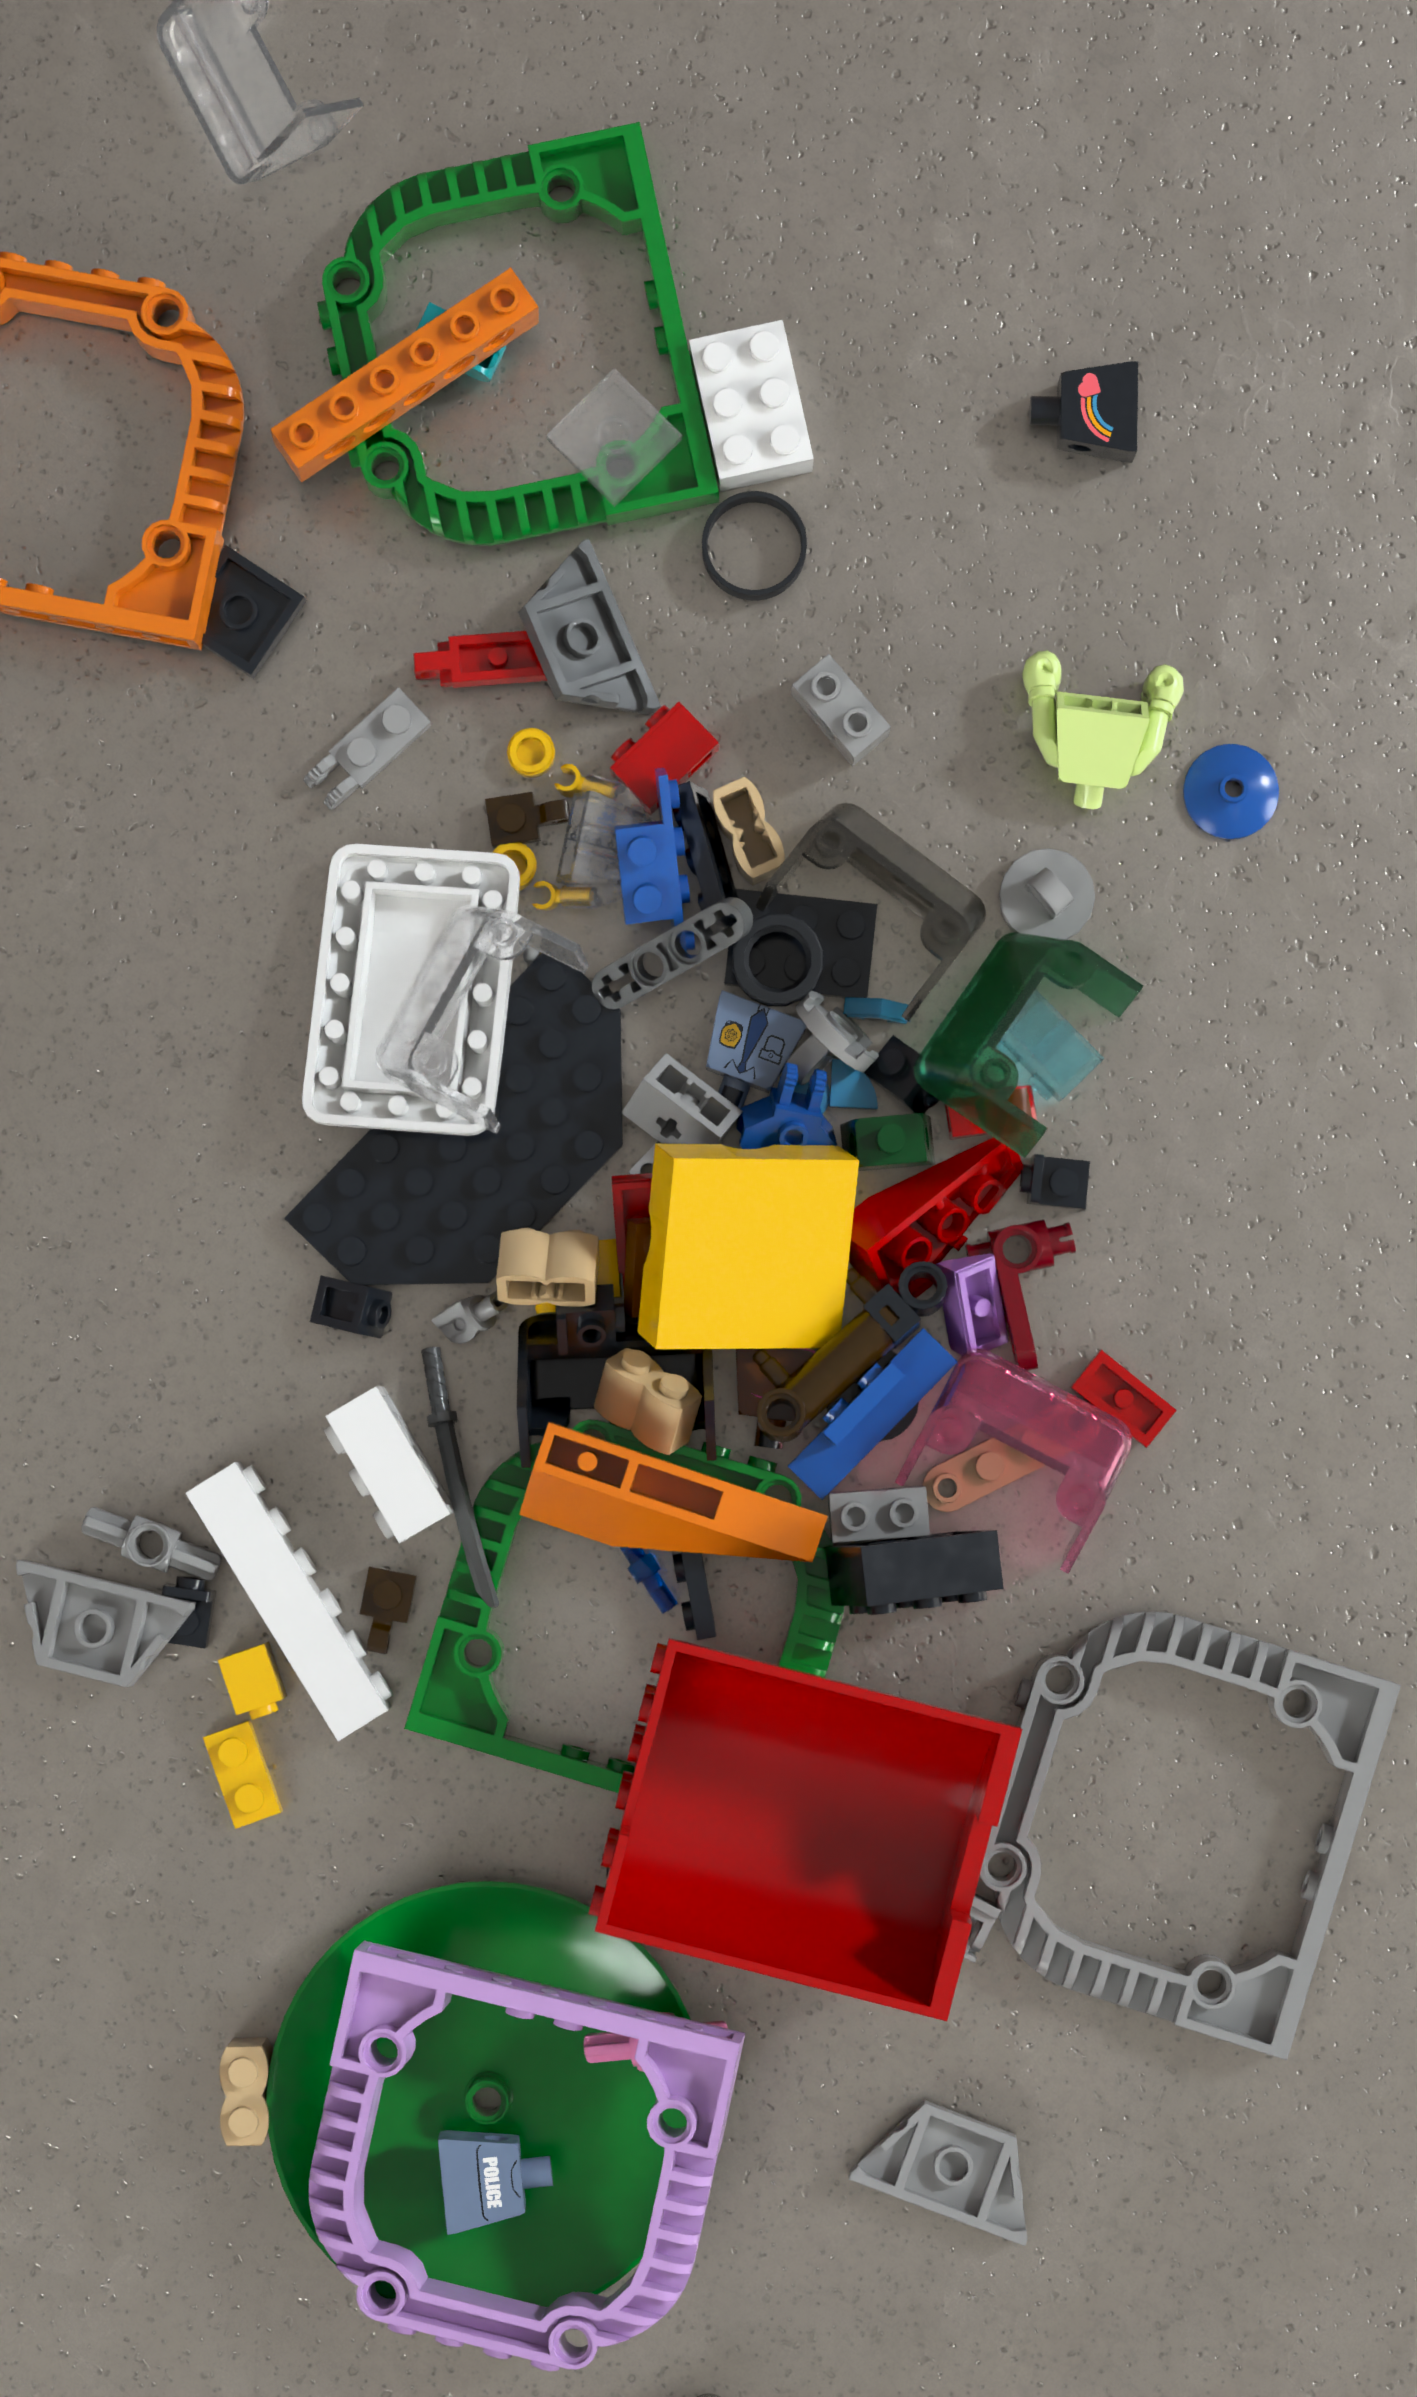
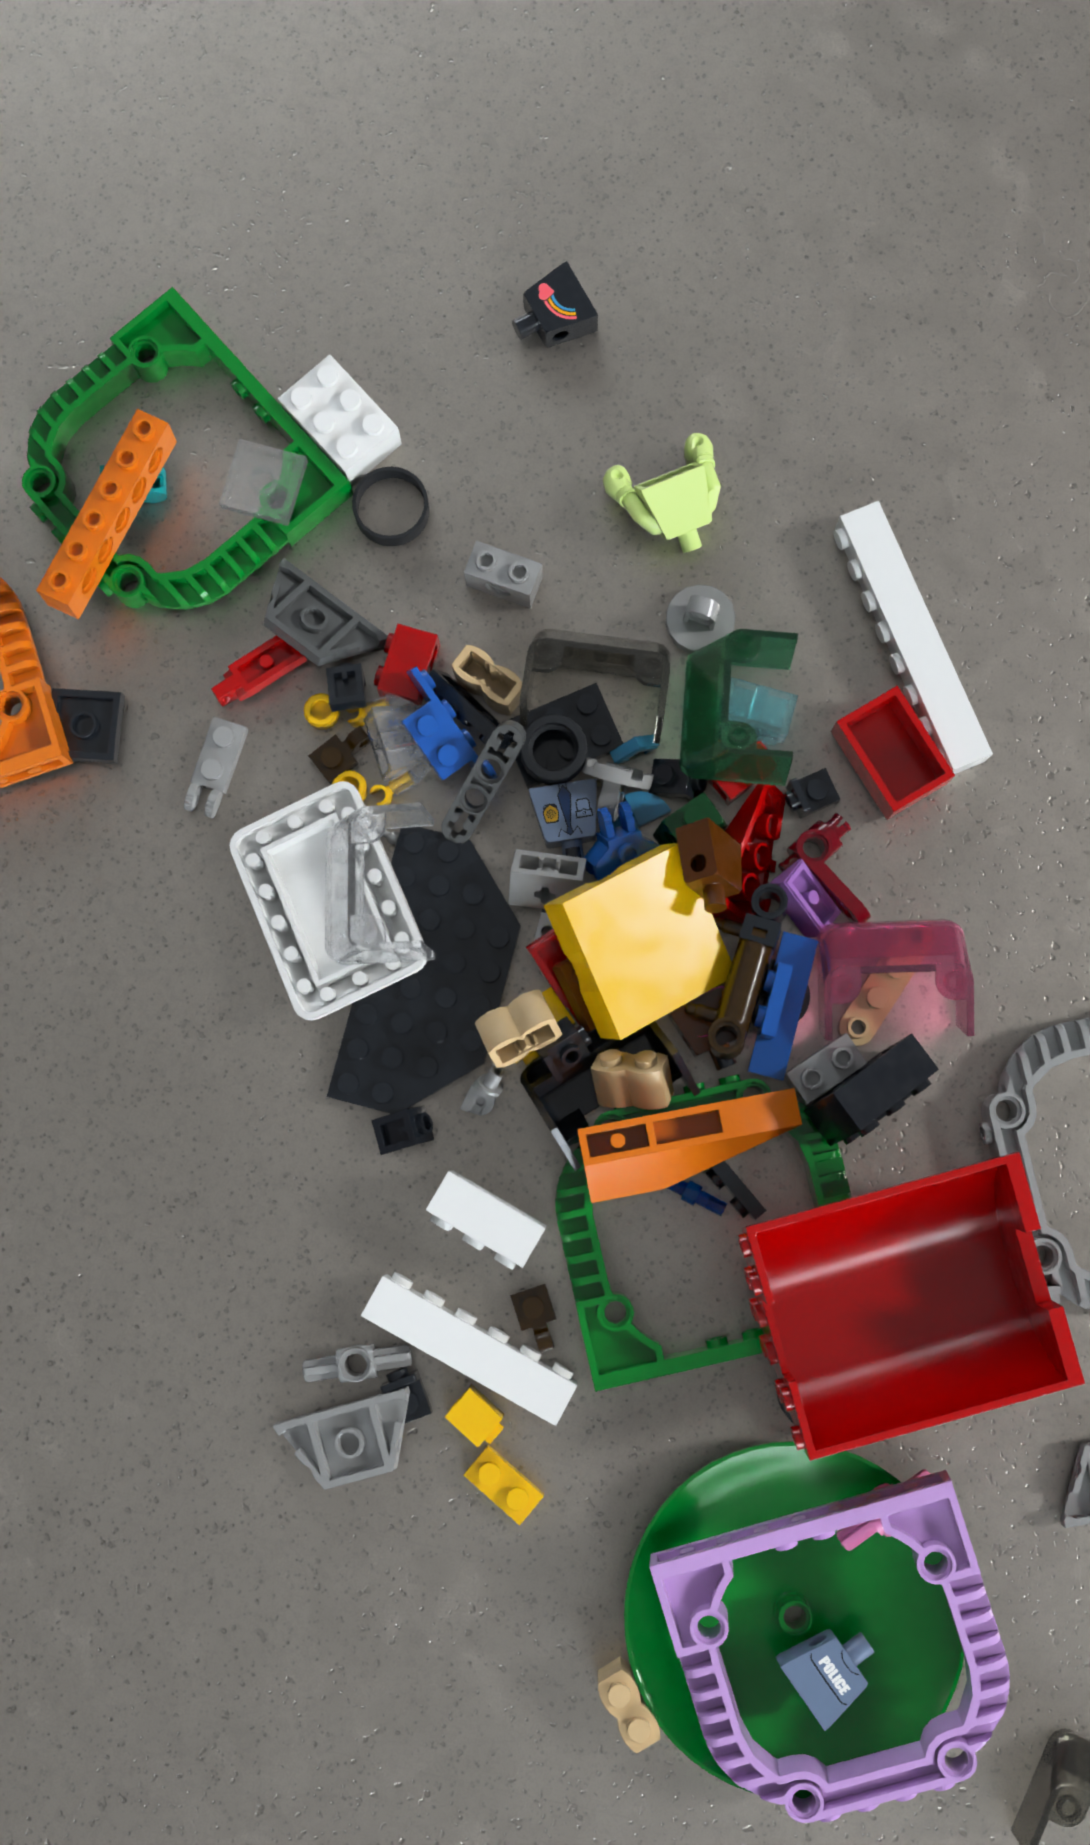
camera: 25 degrees left, 5 degrees down
dark grey sword [421,1347,499,1608] -> none
red plate [1070,1350,1177,1448] -> none
blue dish [1183,744,1279,839] -> none
none -> black bracket [326,663,367,712]
none -> reddish brown torso [675,817,742,913]
none -> red piece [830,685,955,820]
none -> white brick [833,501,993,774]

